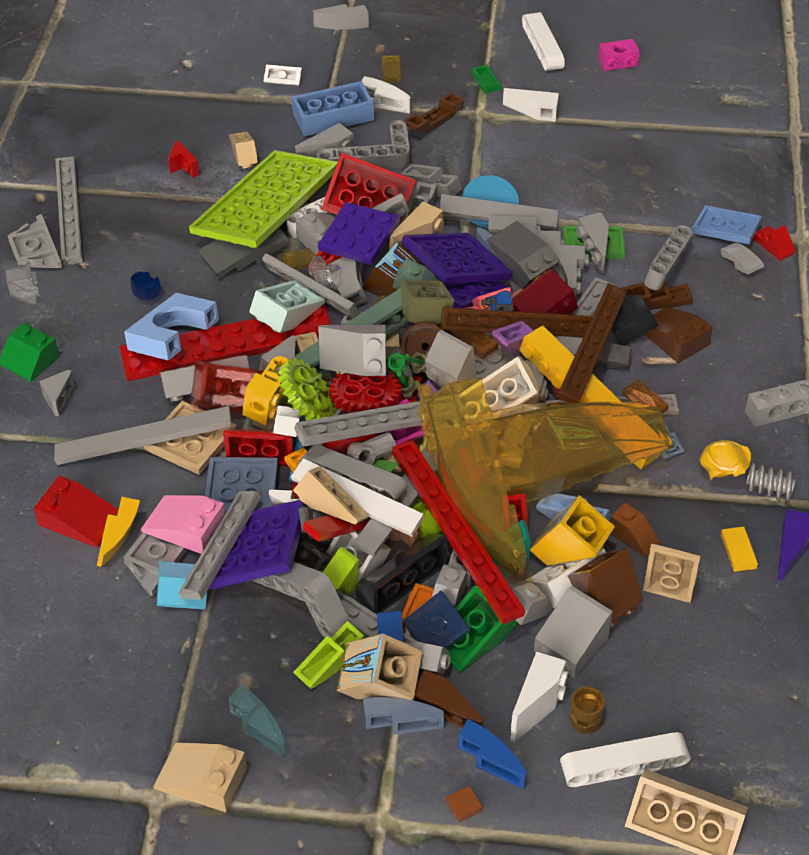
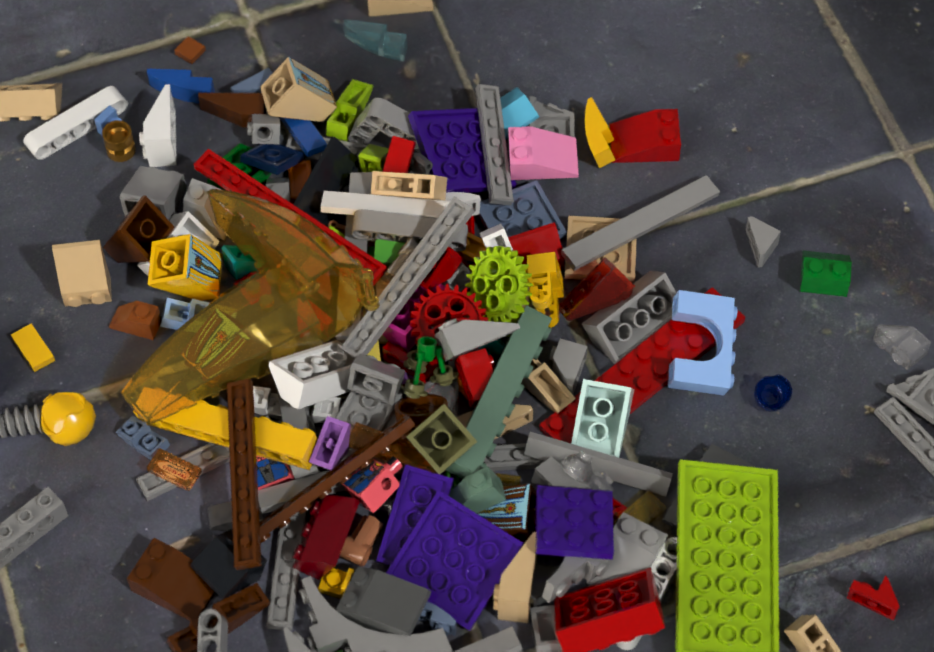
camera: 155 degrees right, 10 degrees up
none -> medium blue tile [94,105,122,135]

